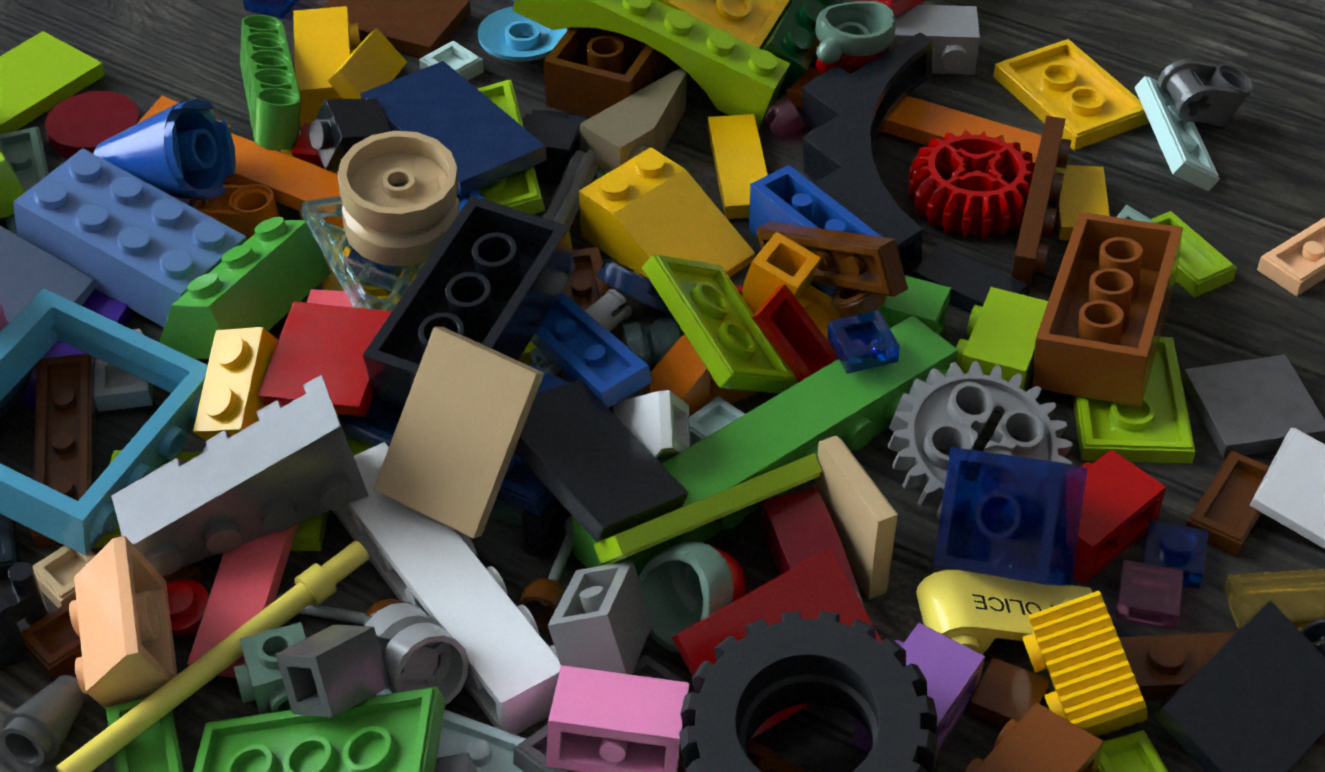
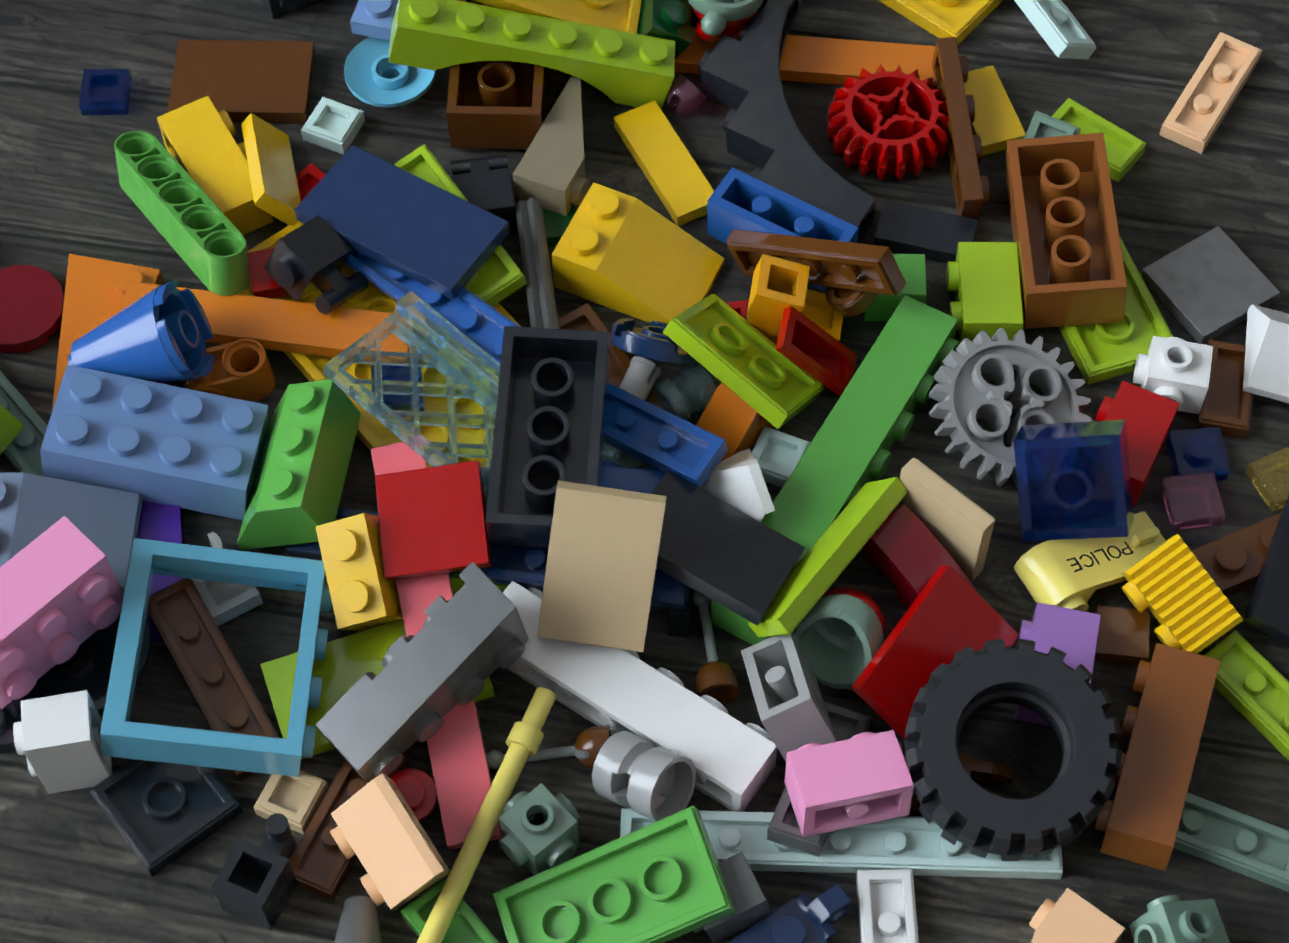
camera: 20 degrees left, 15 degrees up
dark grey brick [276,625,390,718] -> none
tan wheel [338,130,460,267] -> none
clear blue plate [827,310,900,374] -> none
none -> white brick [1133,336,1213,414]

